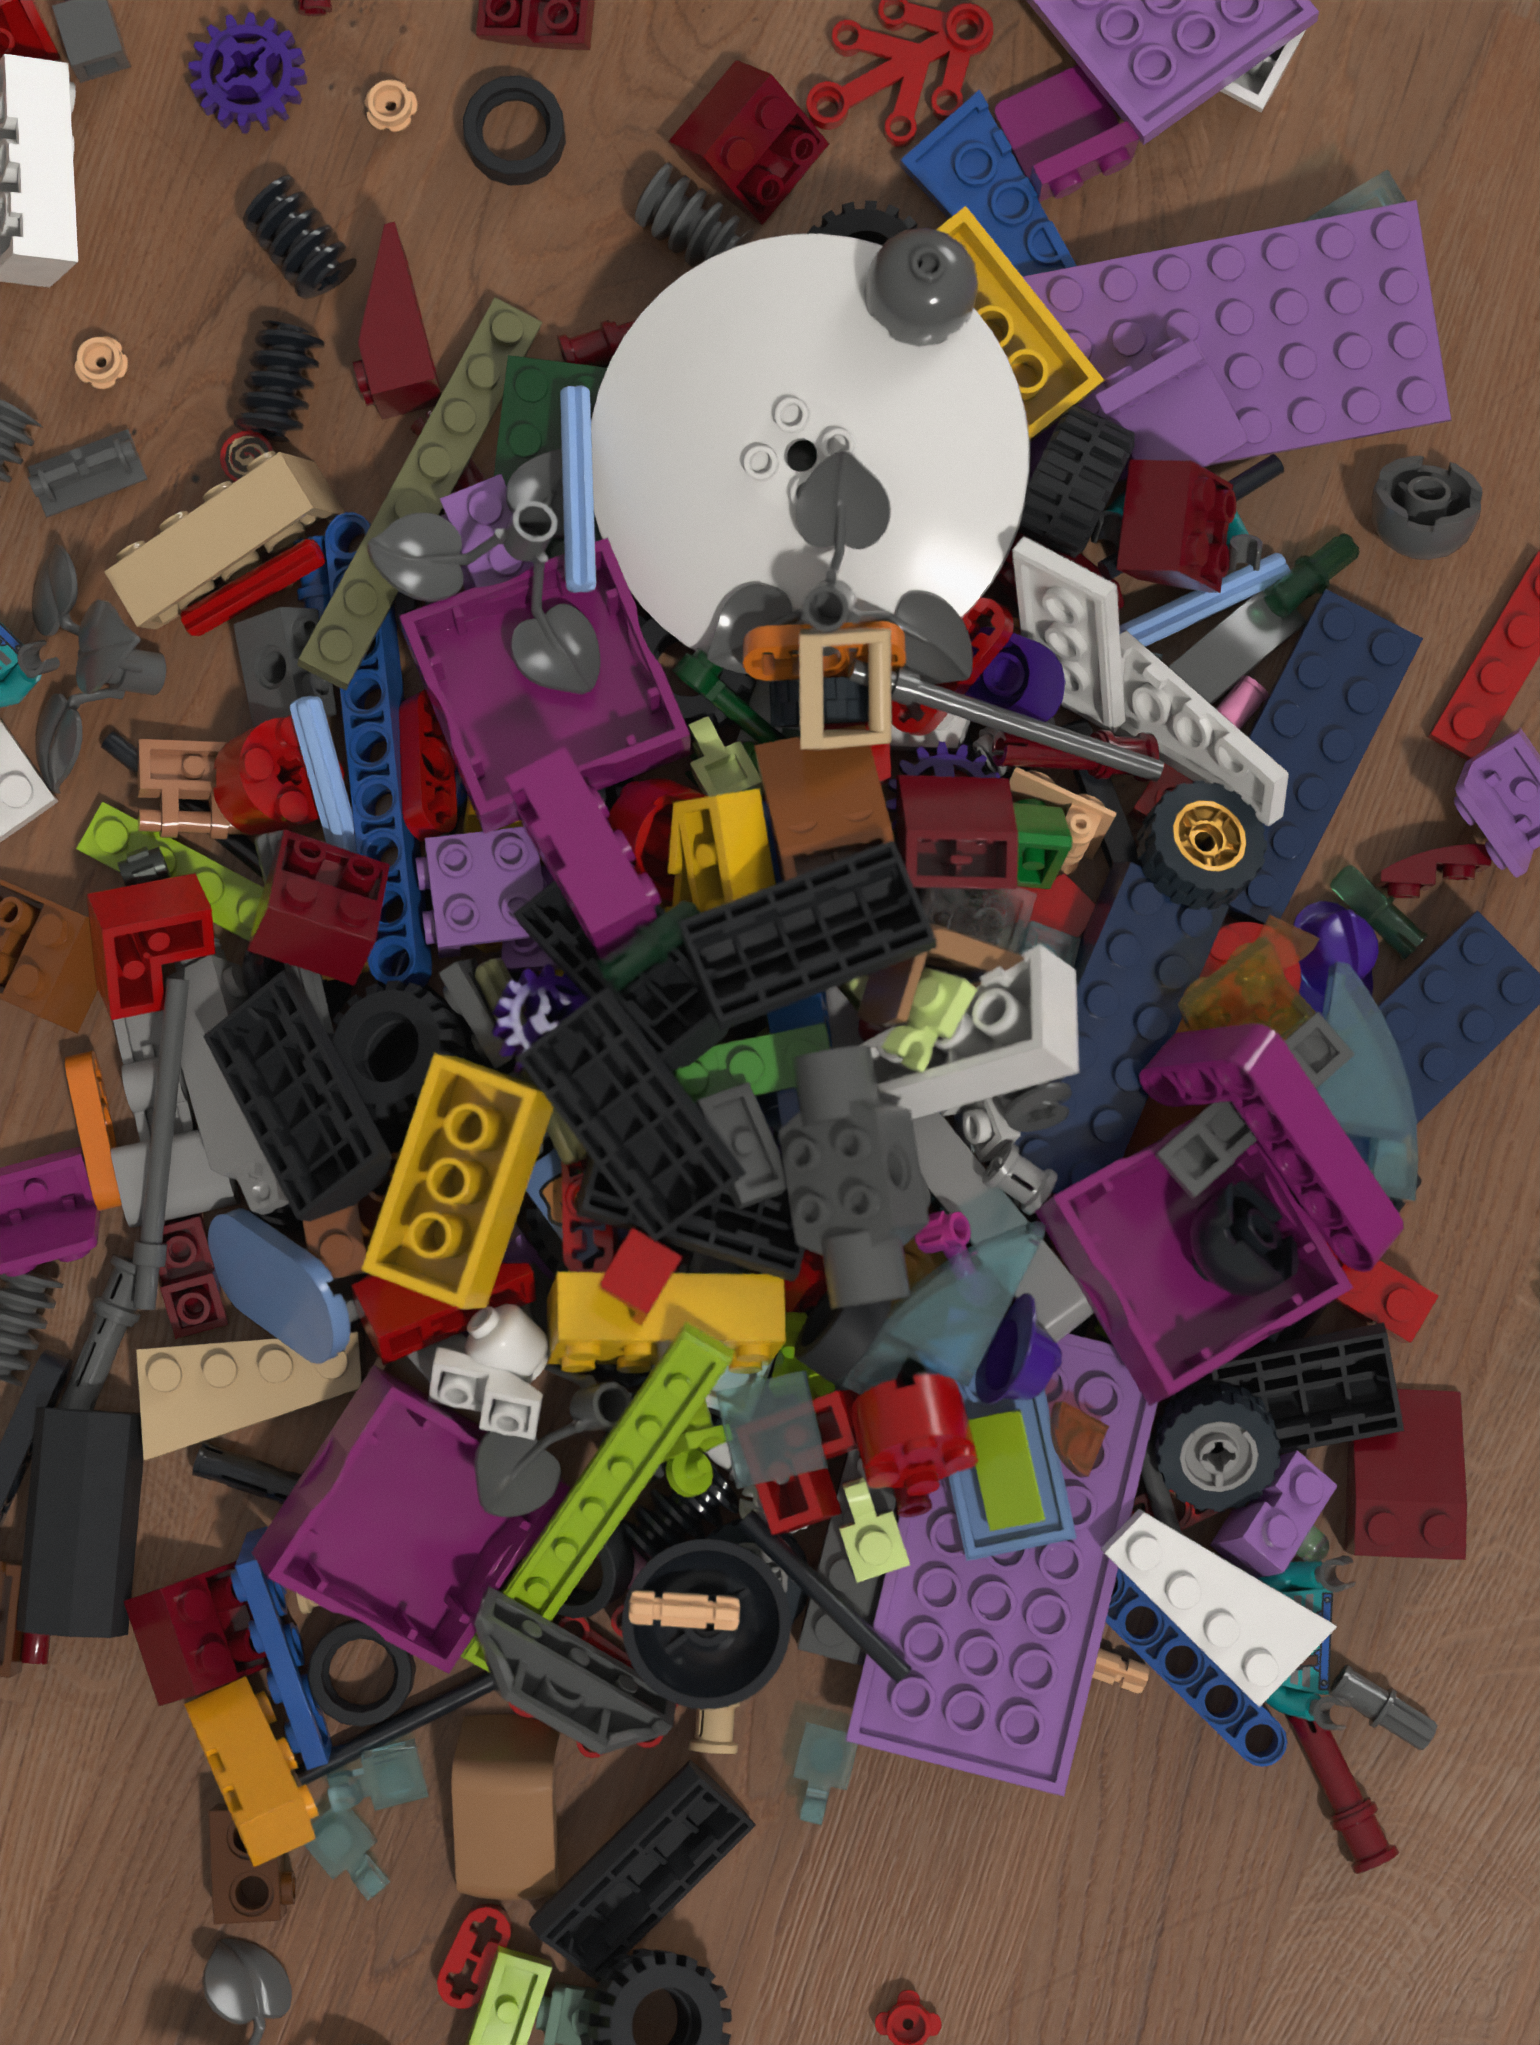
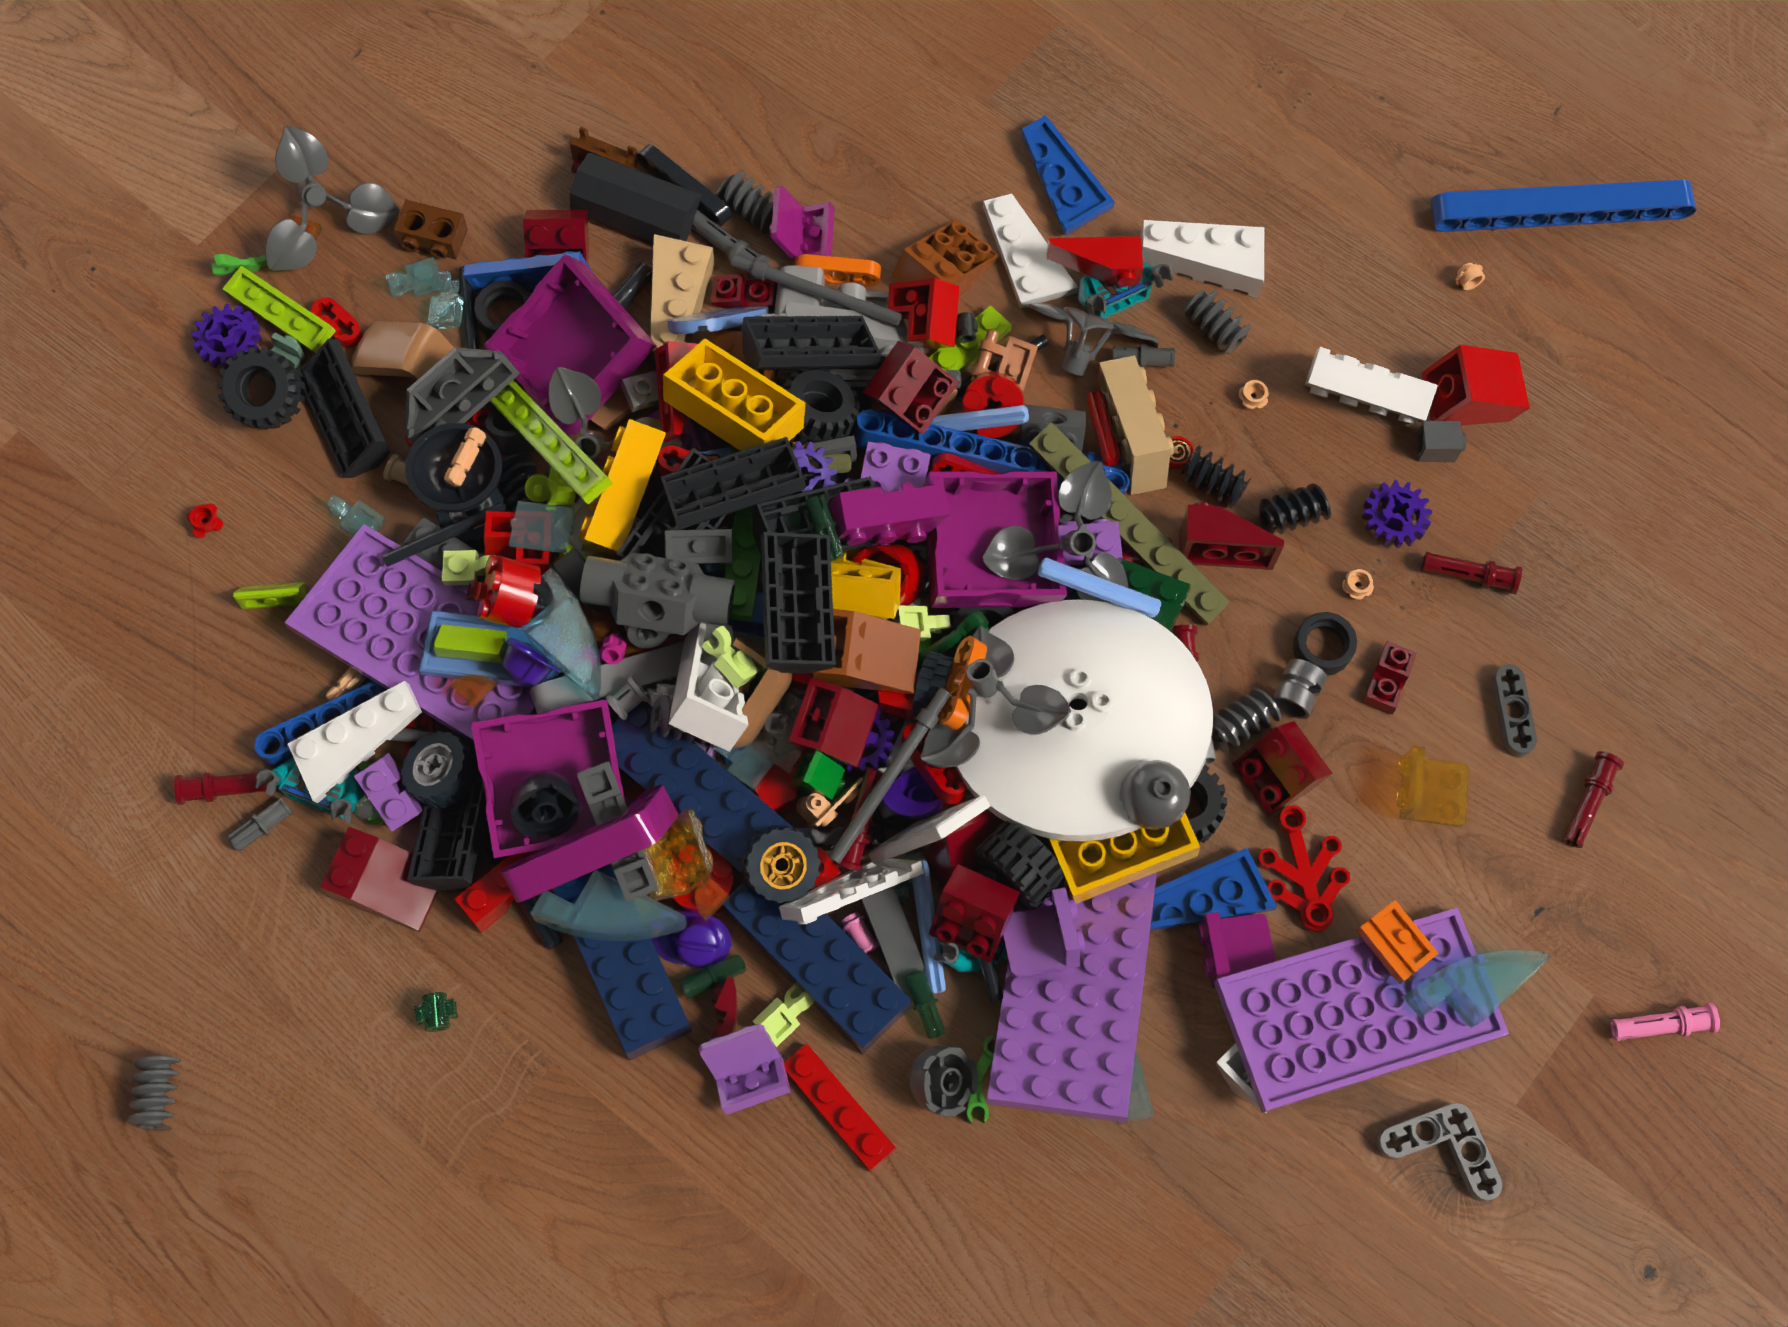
camera: 105 degrees right, 15 degrees down
dark grey hinge [27,429,148,518] -> none
light orange wedge [184,1676,319,1867] -> none
white slope [428,1347,543,1440] -> none
white head [465,1304,548,1383] -> none
red panel [599,1228,682,1327] -> none
tan tile [799,628,892,749] -> none
none -> lime slope [233,582,306,609]
none -> yellowish green plate [752,984,814,1047]
none -> bright green piece [966,1036,994,1124]
none -> dark grey pin [1112,344,1175,369]
none -> flat silver wheel [1272,659,1327,719]

